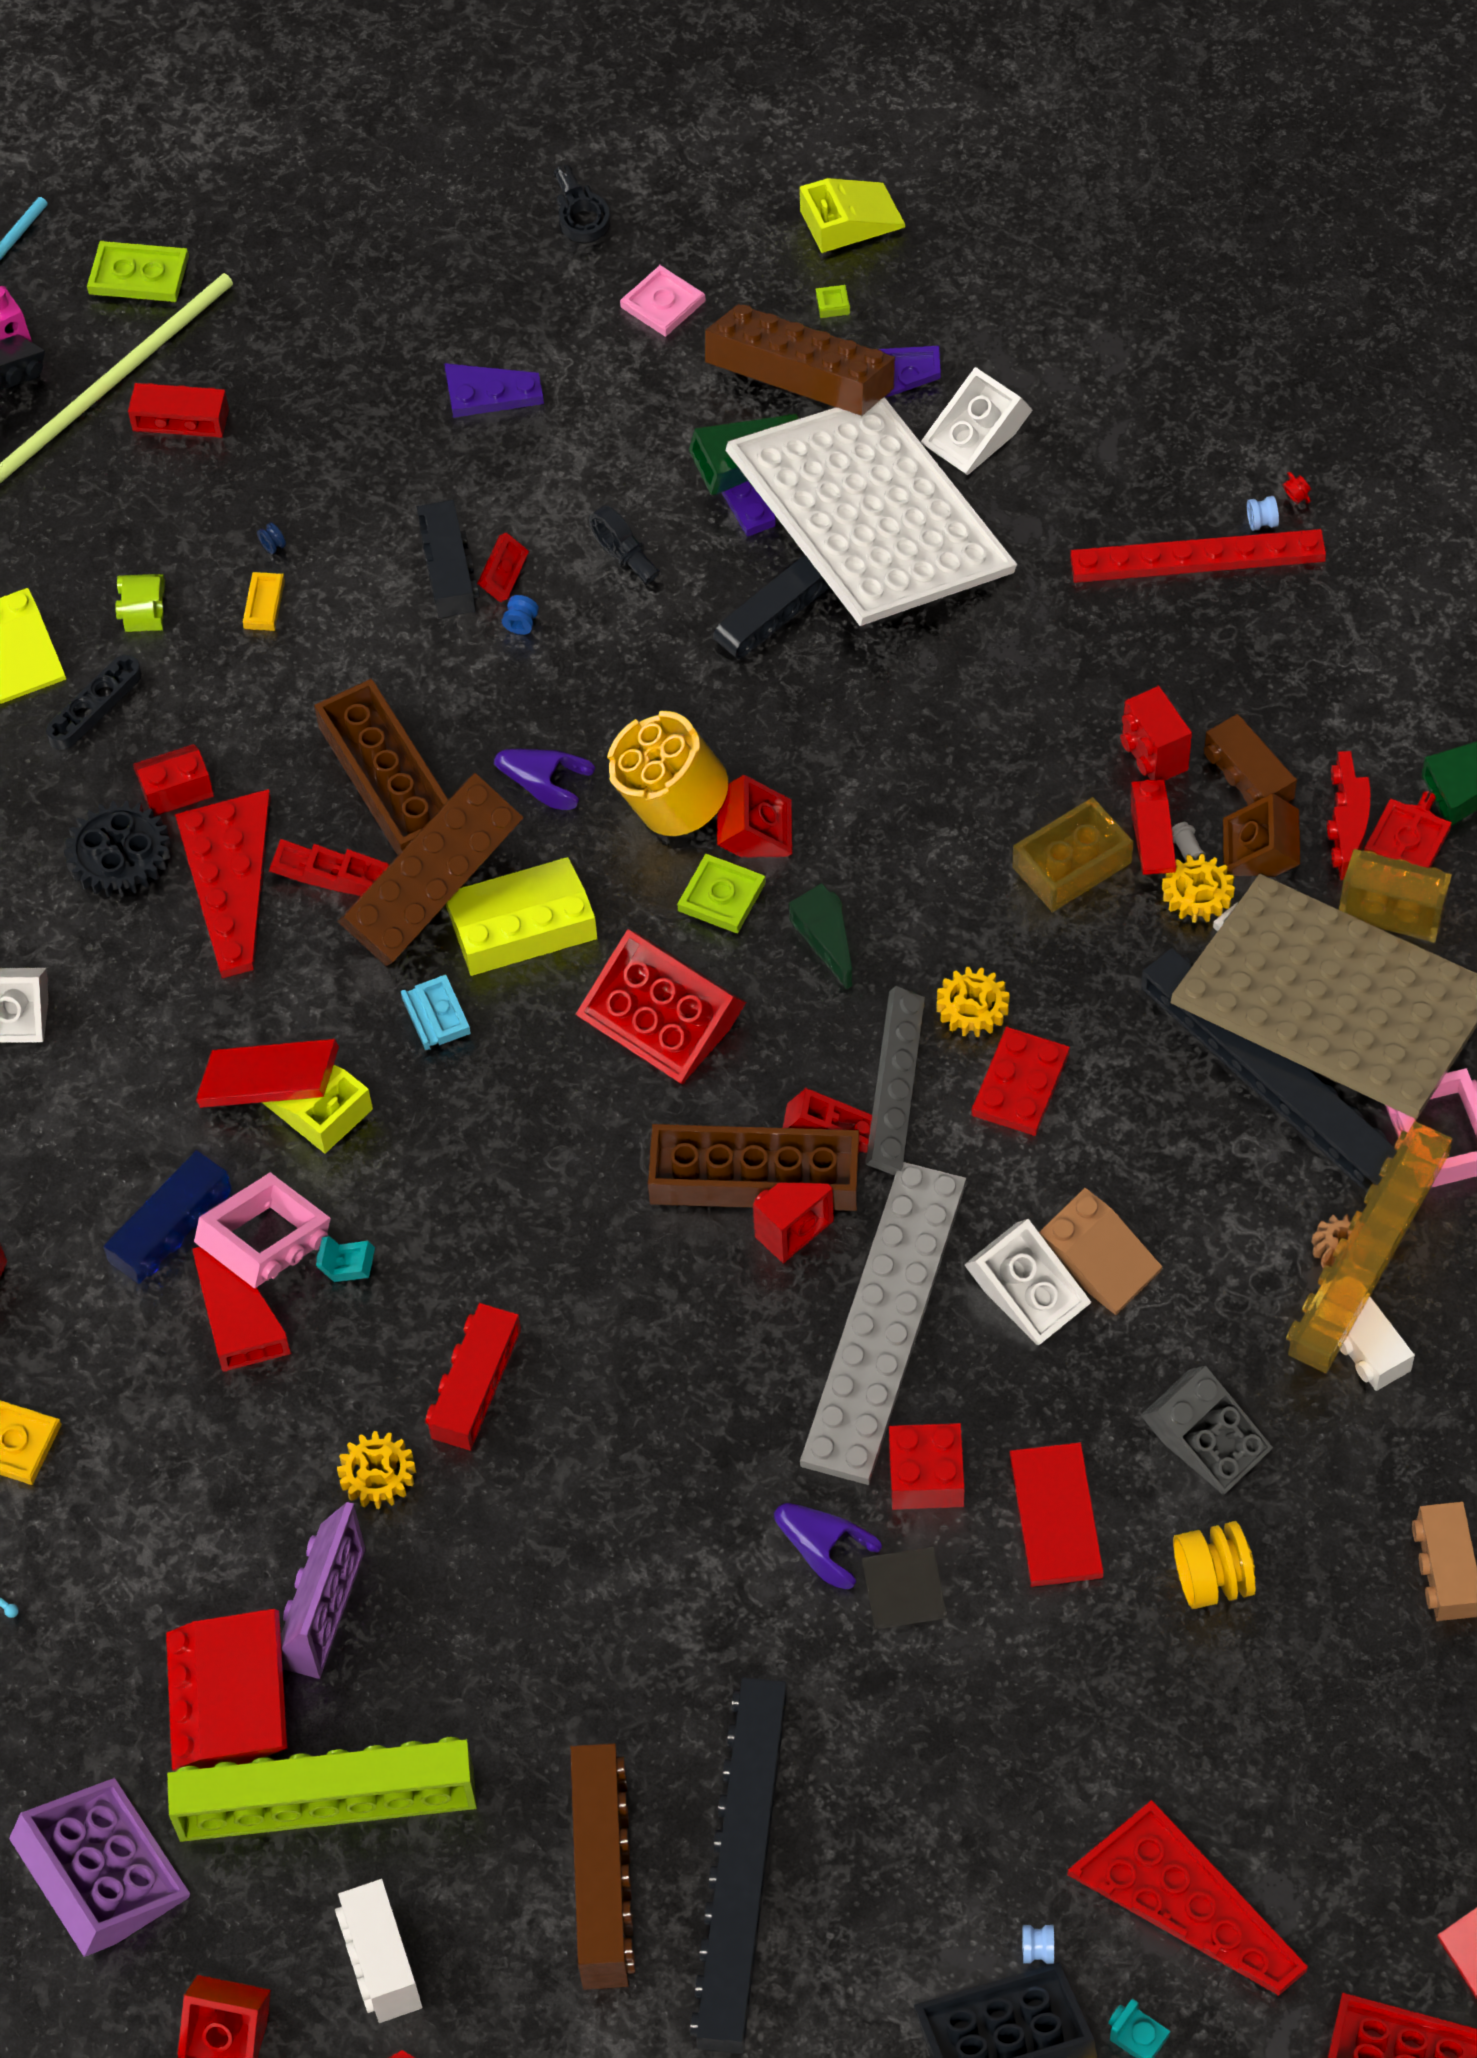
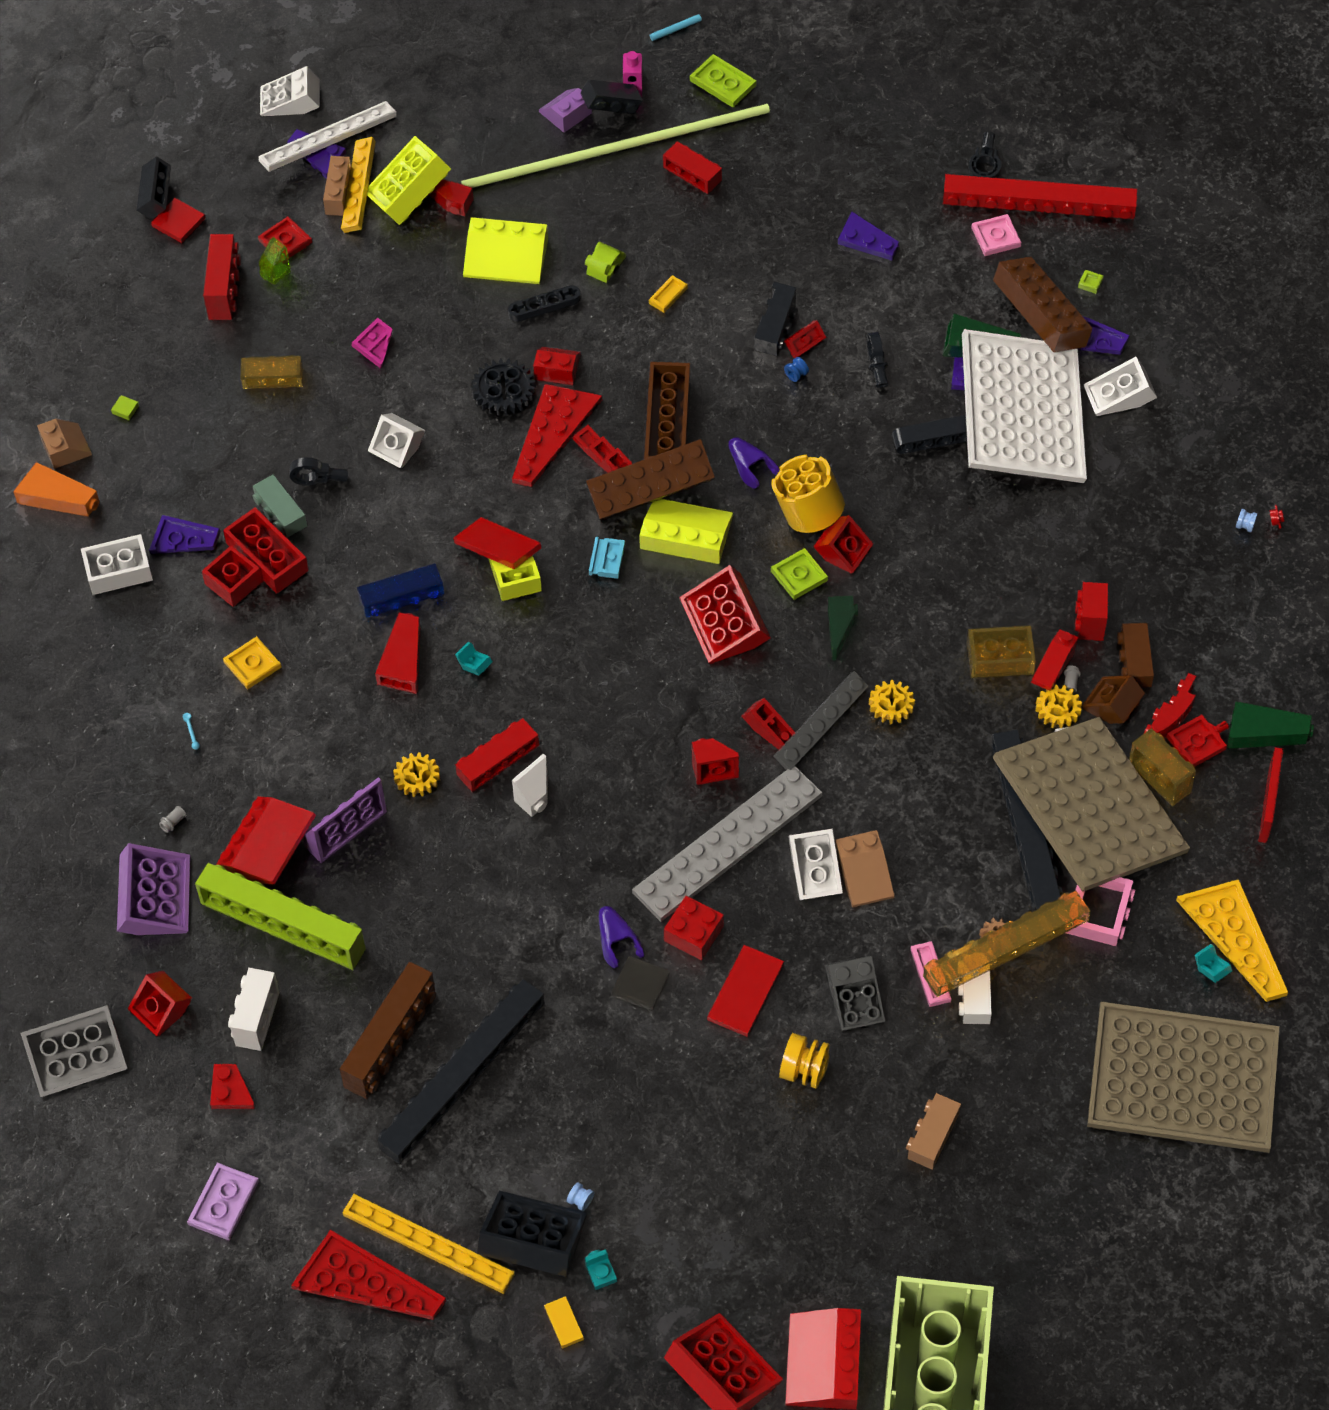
camera: 30 degrees right, 0 degrees up
bright pink window [194,1172,331,1289] -> none
dark blue bush [257,523,286,554] -> none
reddish brown brick [648,1124,859,1211] -> none
neon yellow slope [800,178,905,253] -> none
red plate [971,1027,1070,1136] -> none
red wing [1067,1800,1308,1996] -> none
red plate [1070,529,1326,583] -> none
none -> light grey pin [159,806,187,833]
none -> white slope [512,754,548,817]
none -> bright pink tile [911,941,951,1007]
none -> red brick [943,174,1137,219]

